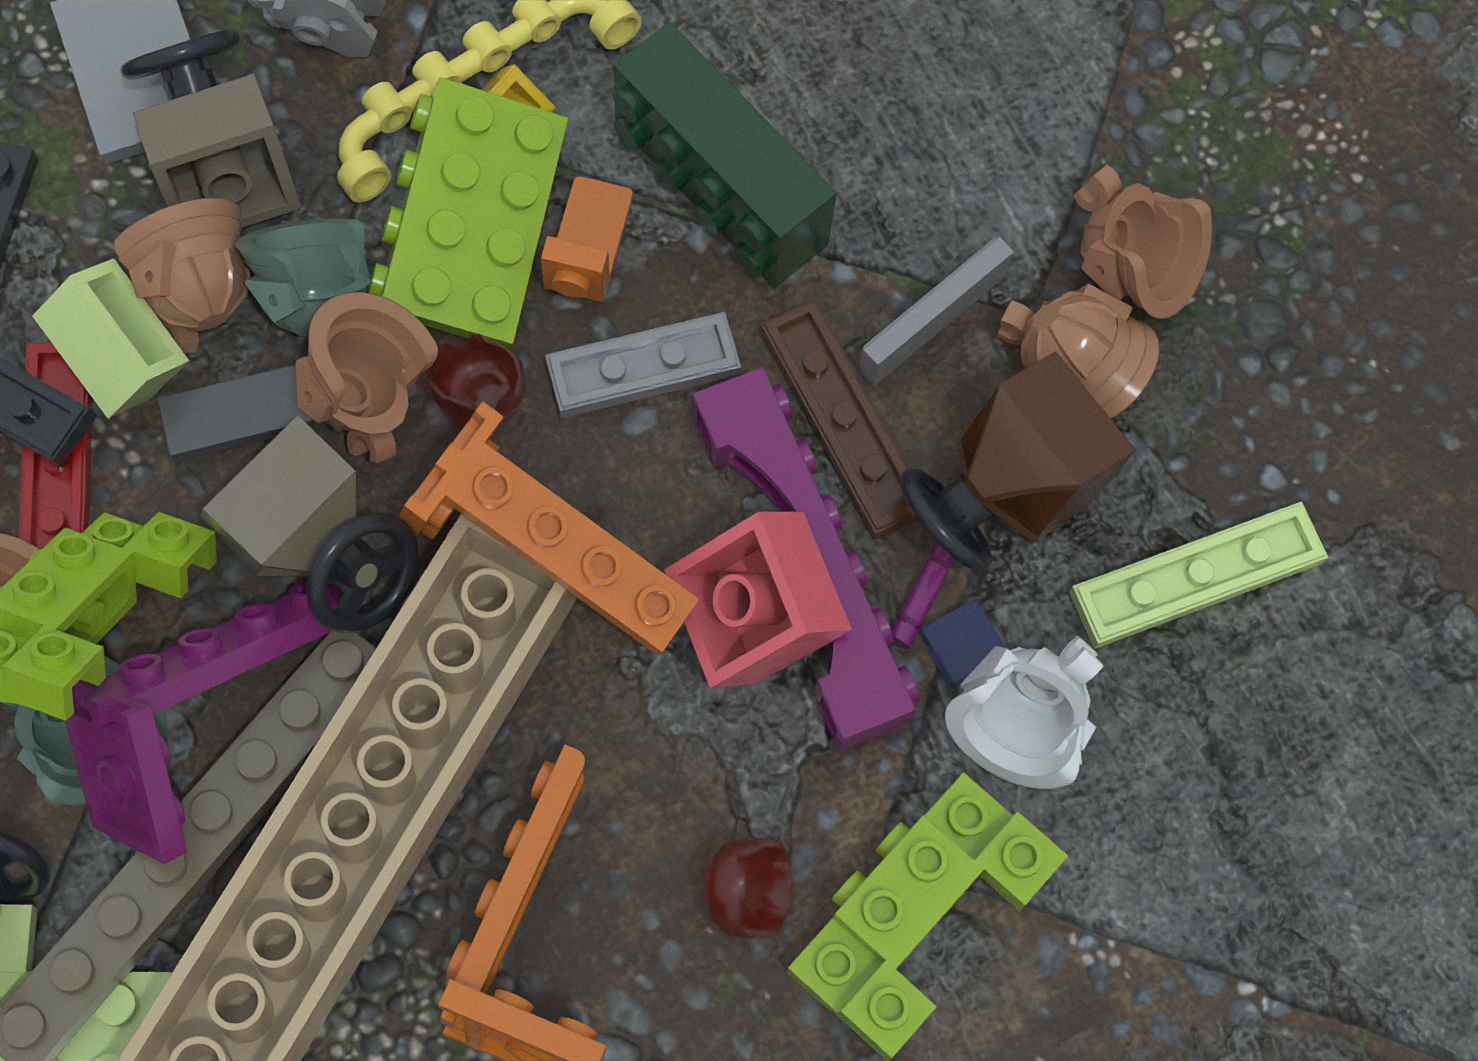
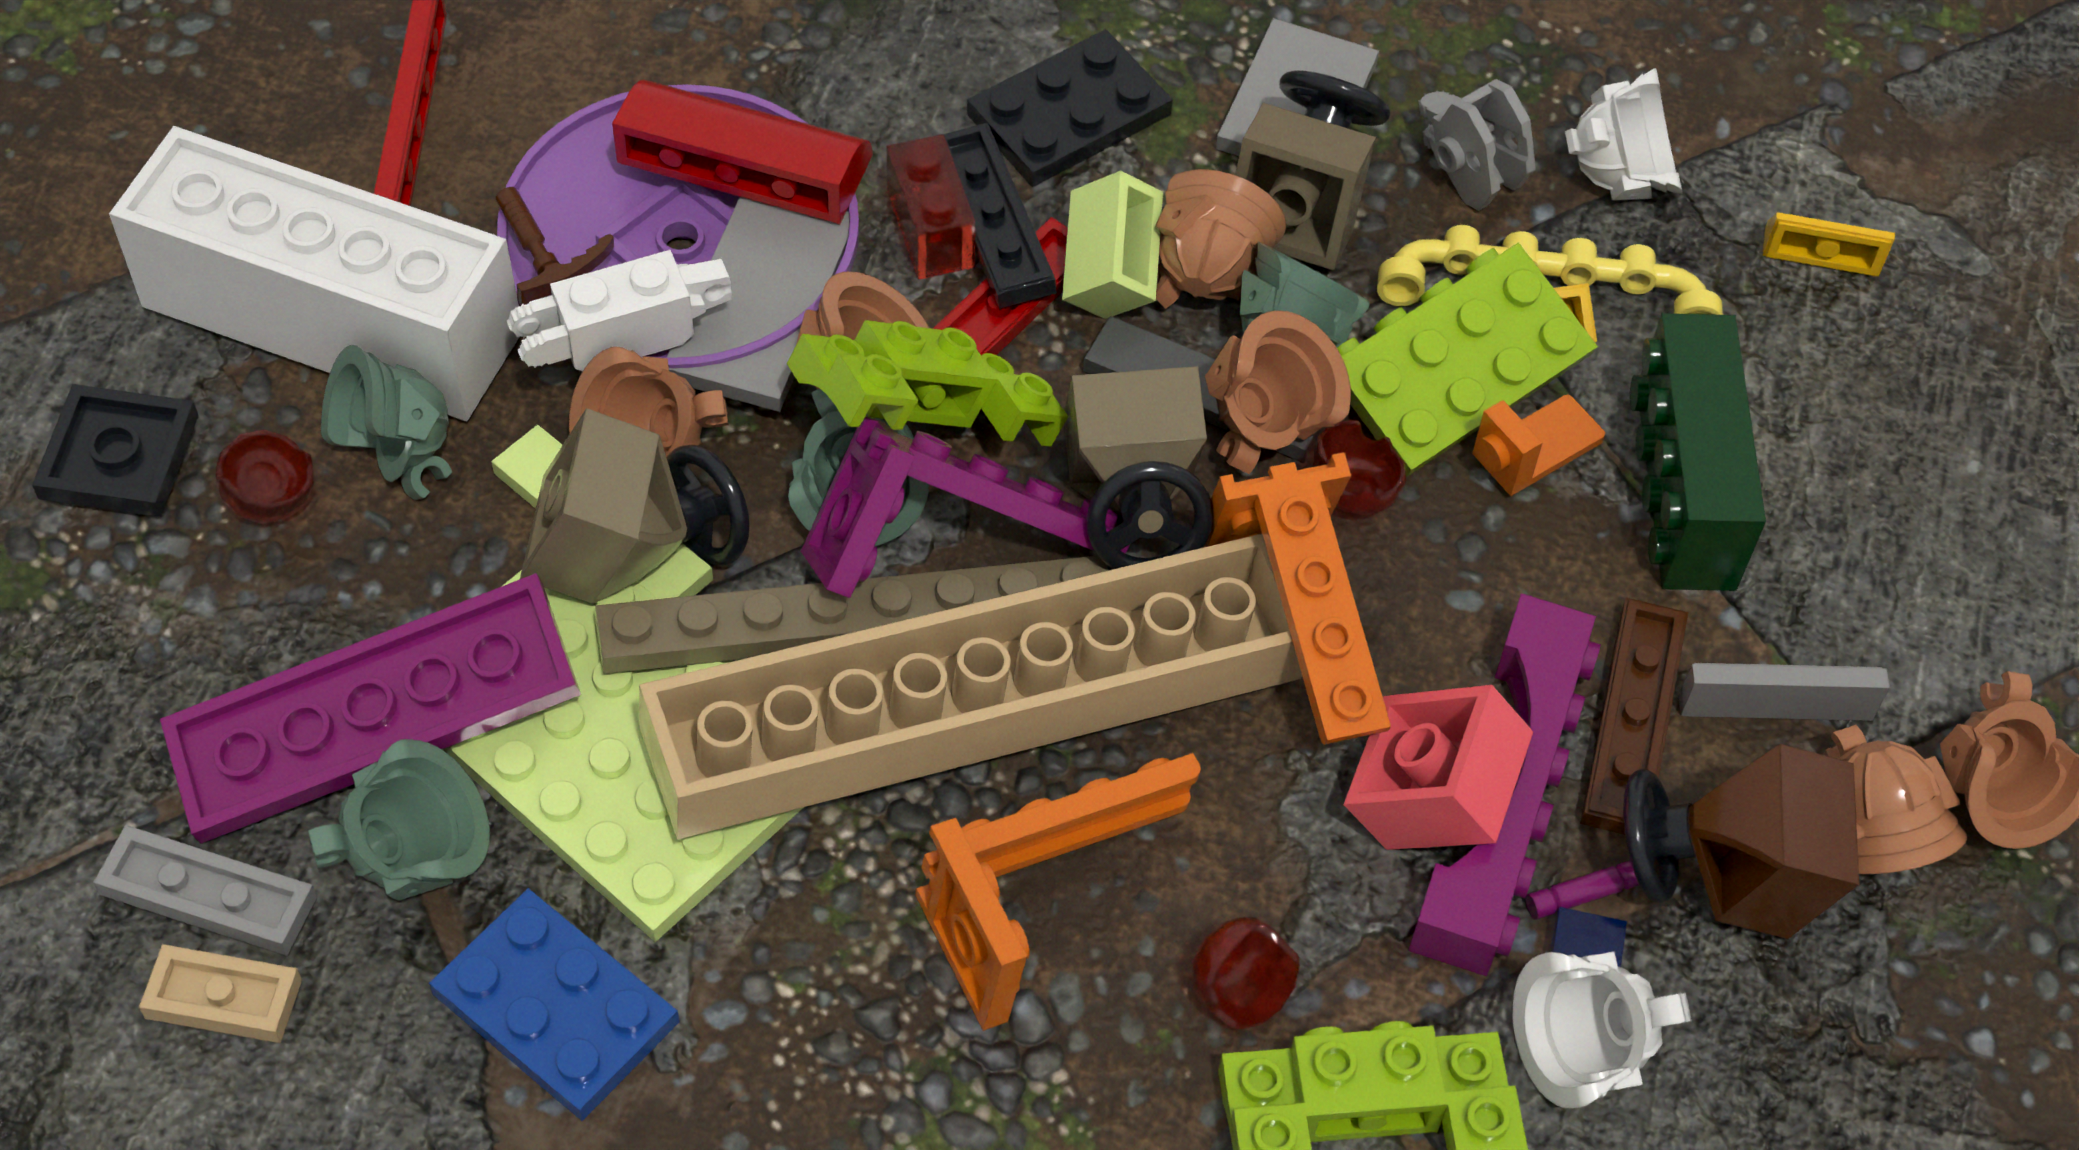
camera: 45 degrees right, 15 degrees down
light grey tile [545,312,741,419] -> none
yellowish green tile [1069,501,1329,649] -> none

